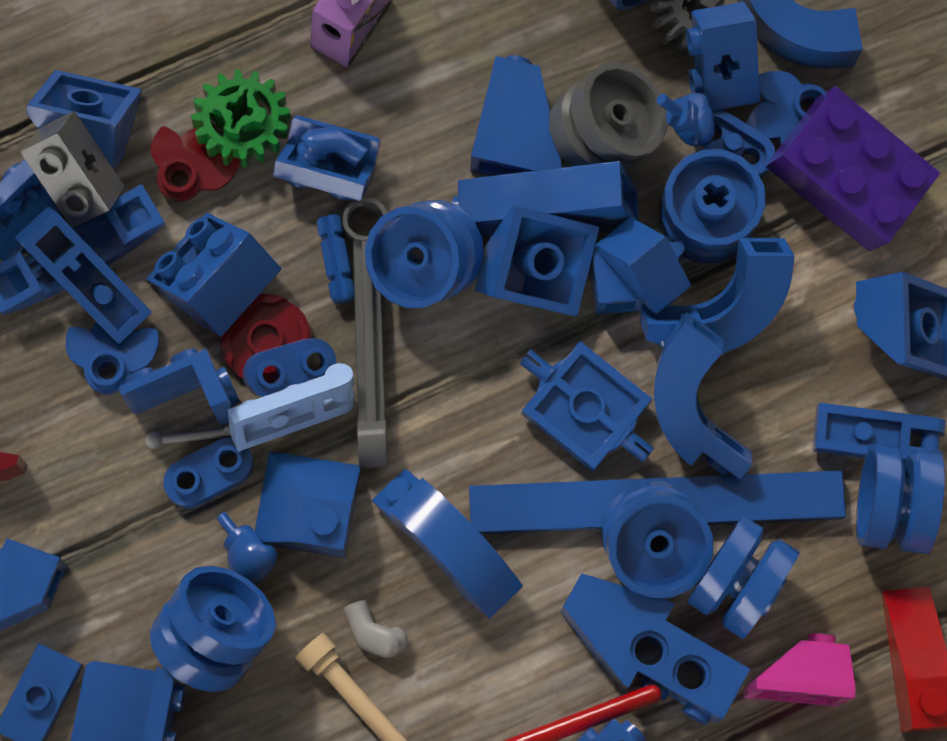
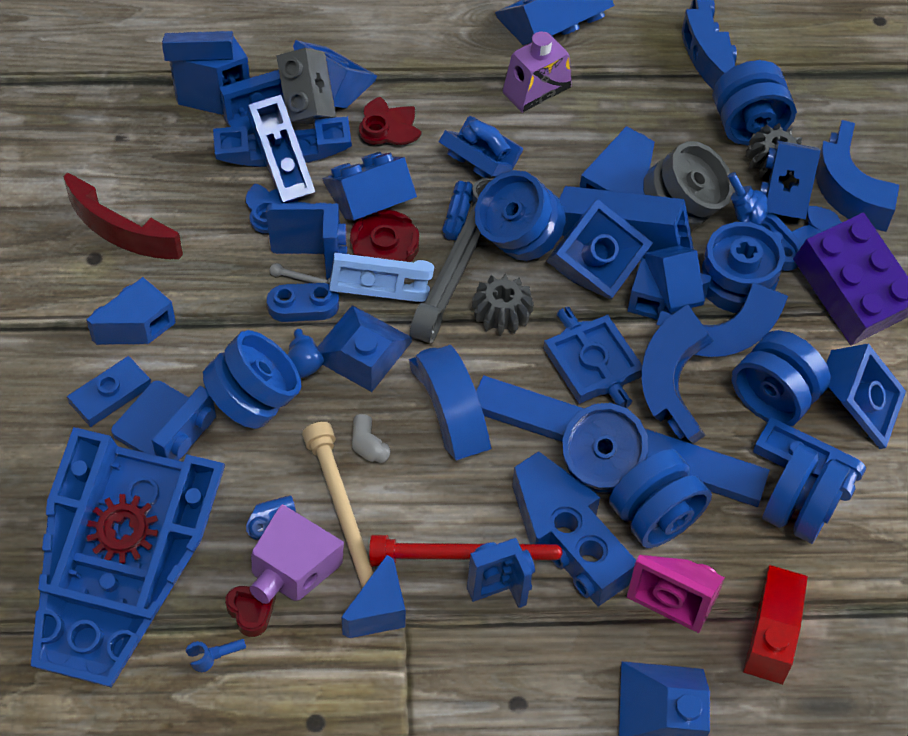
camera: 25 degrees right, 20 degrees down
green gear [191,69,291,168] -> none
blue plate [243,338,336,397] -> none
none -> dark grey gear [472,273,534,336]
none -> blue wheel [731,330,831,426]

